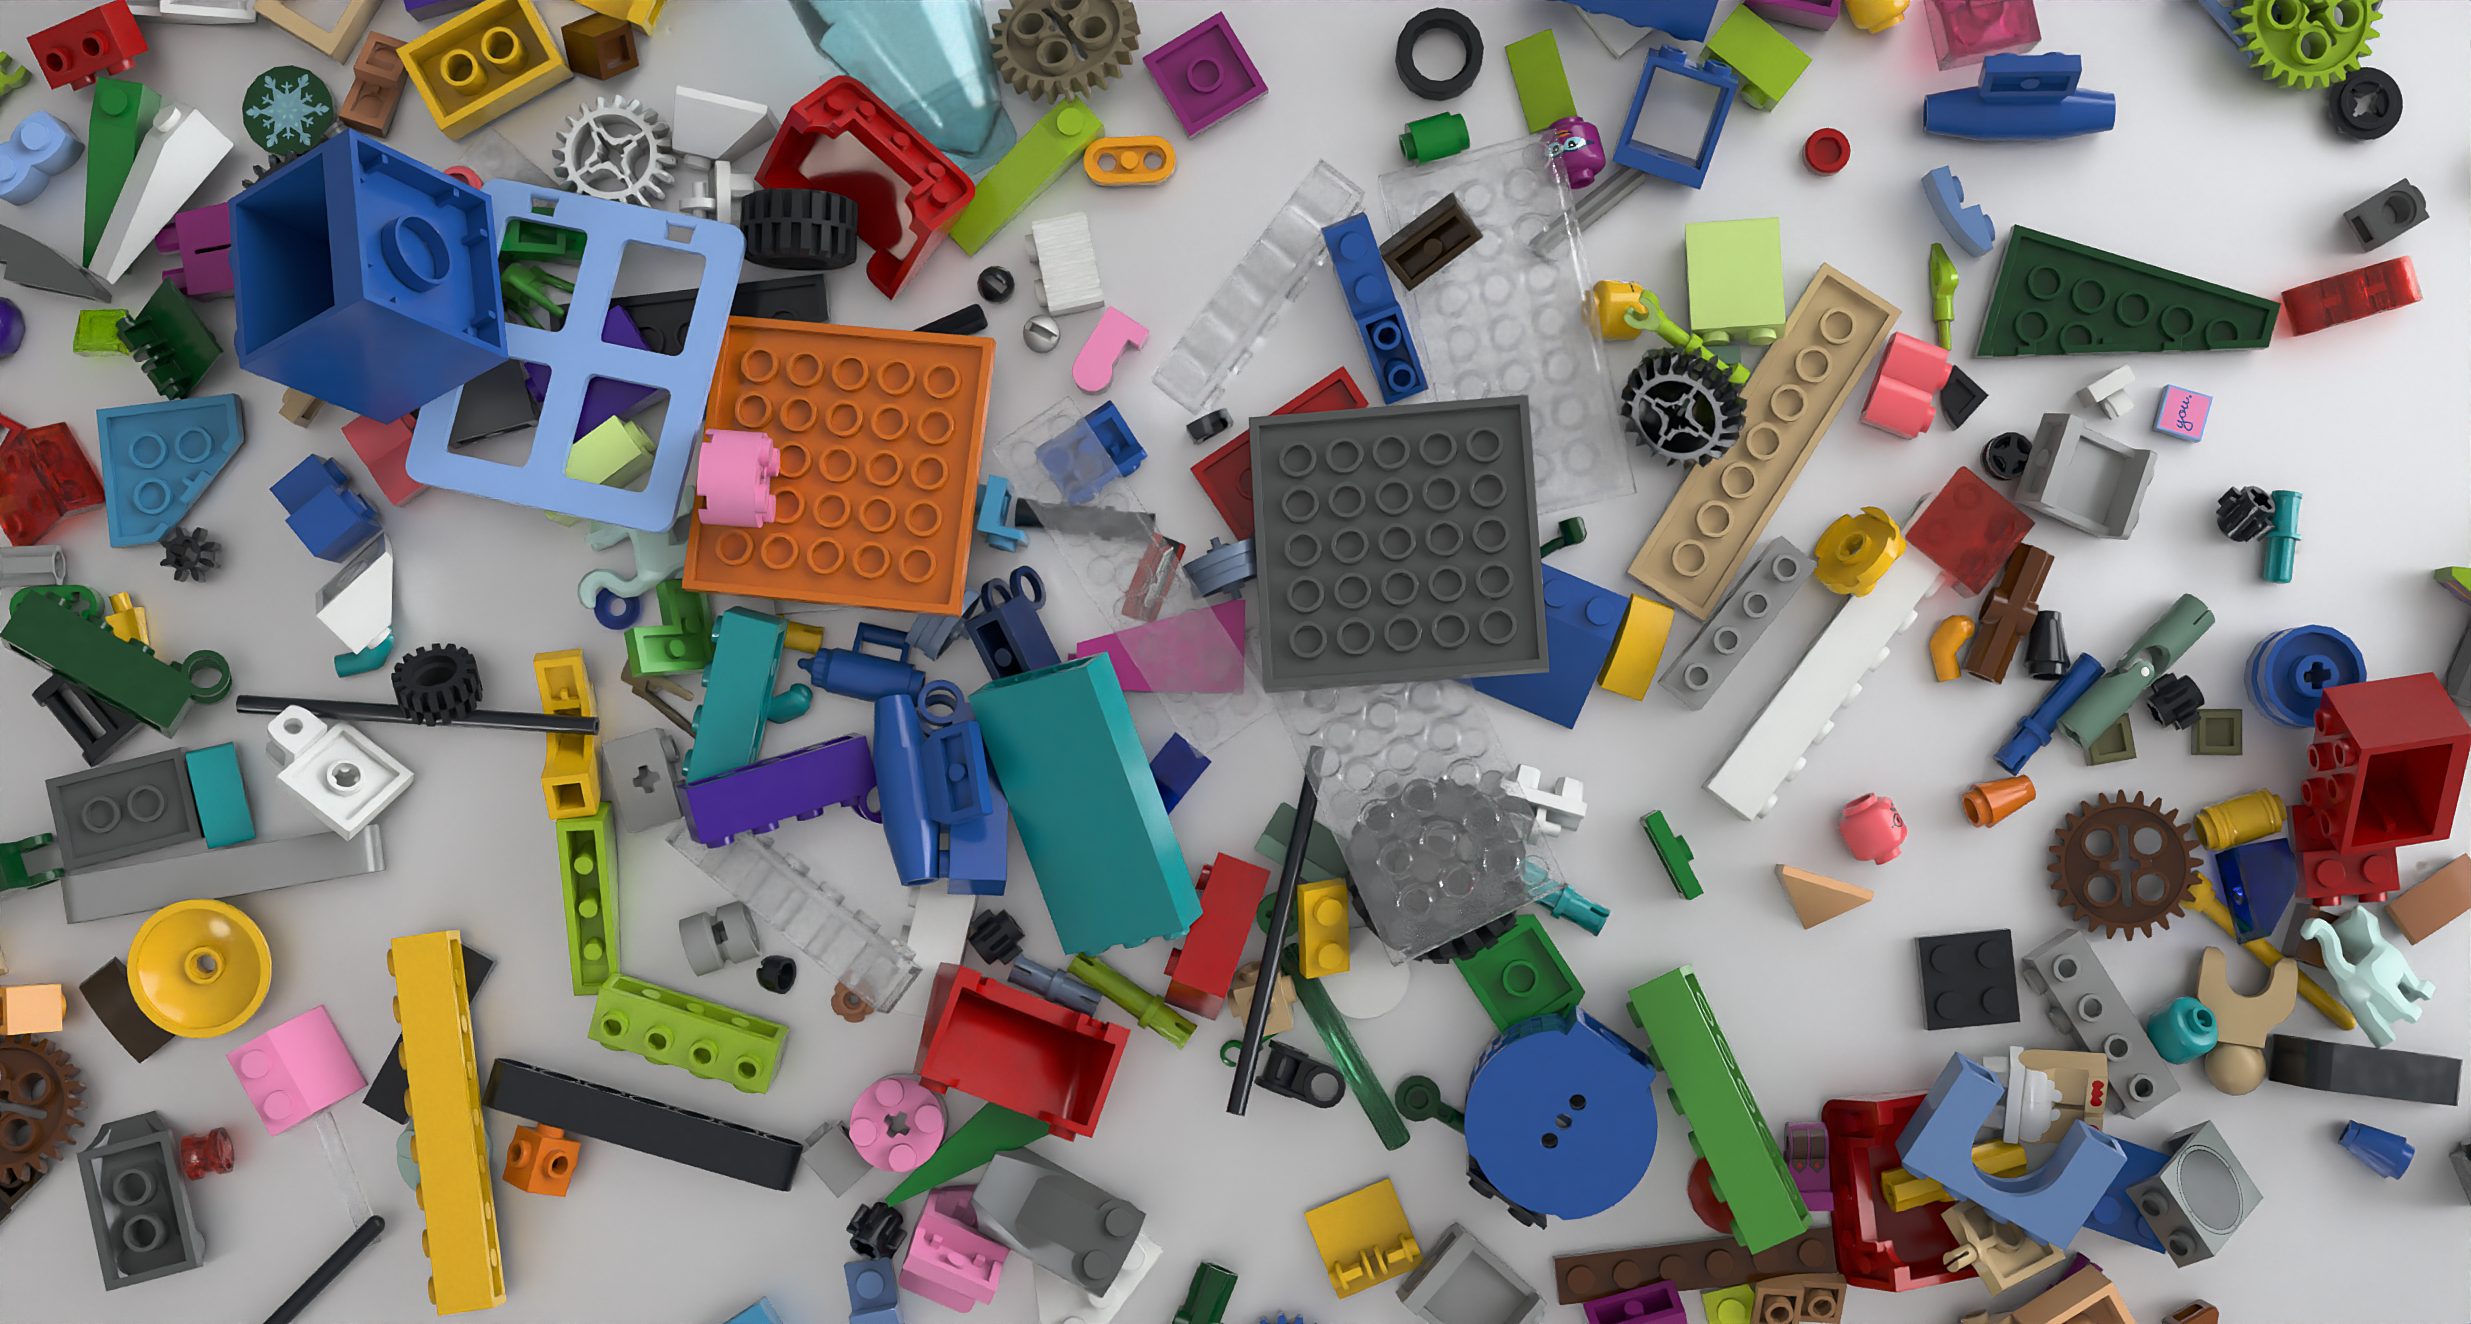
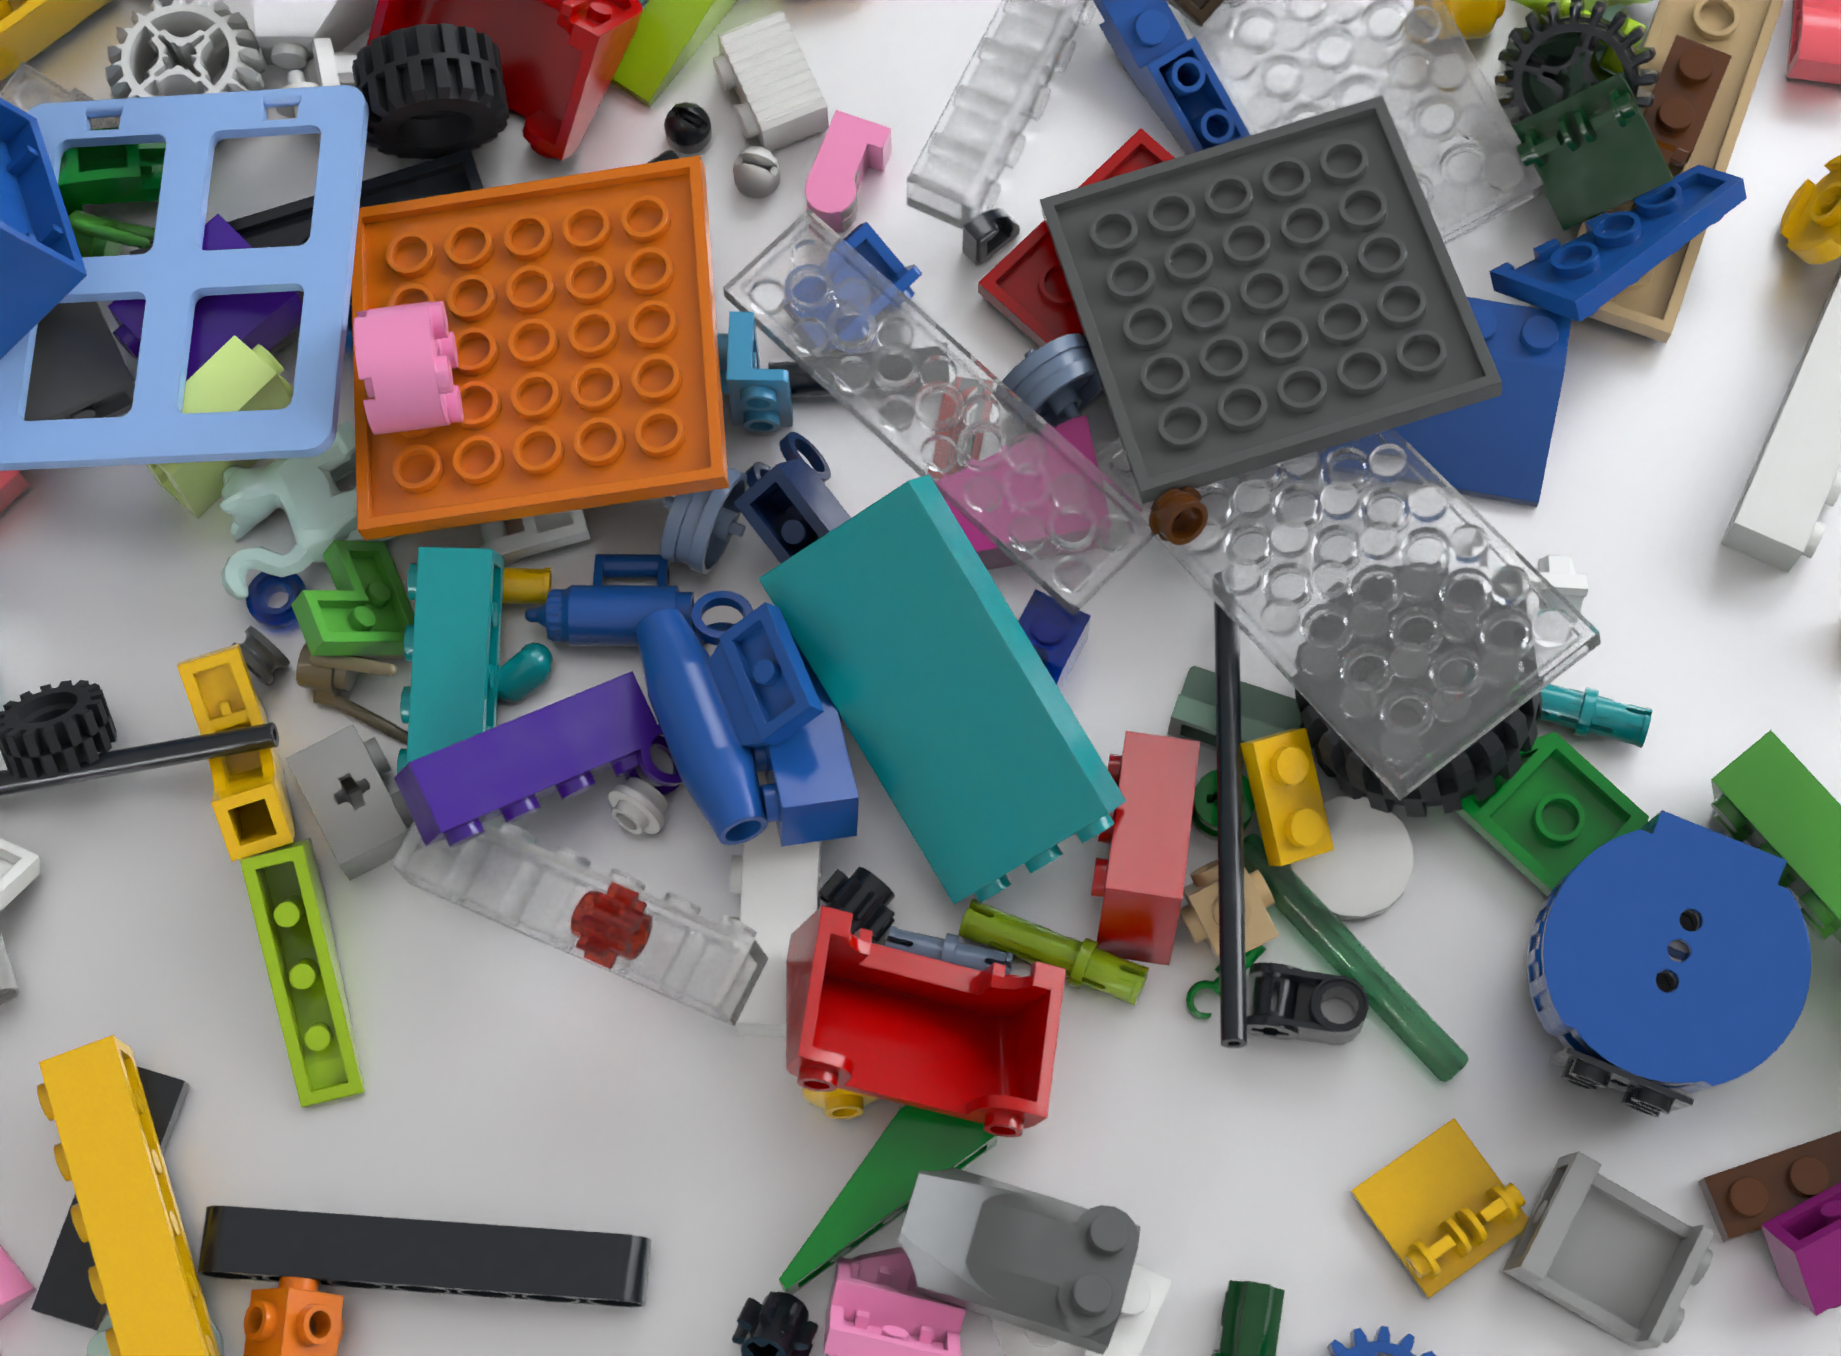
camera: 10 degrees left, 15 degrees down
lime brick [587,971,790,1094] -> none
light grey wheel [679,899,762,977] -> none
black hinge [756,955,796,994] -> none
light grey brick [801,1120,874,1198] -> none
nougat plate [831,977,877,1023] -> none
bright pink brick [849,1074,948,1172] -> none
dark green plate [1394,1075,1465,1136] -> none
dark green hand [1540,516,1587,559] -> none
yellow slope [1597,593,1675,702] -> none
green plate [1639,810,1704,901] -> none
light grey brick [1657,536,1818,711] -> none
none -> dark grey bush [231,626,290,686]
none -> clear red gear [570,882,652,969]
none -> white plate [608,777,669,835]
none -> reddish brown plate [1148,486,1208,545]
none -> blue wing [1489,165,1747,322]
none -> dark green hinge [1512,71,1674,231]
none -> reddish brown hinge [1643,35,1732,169]

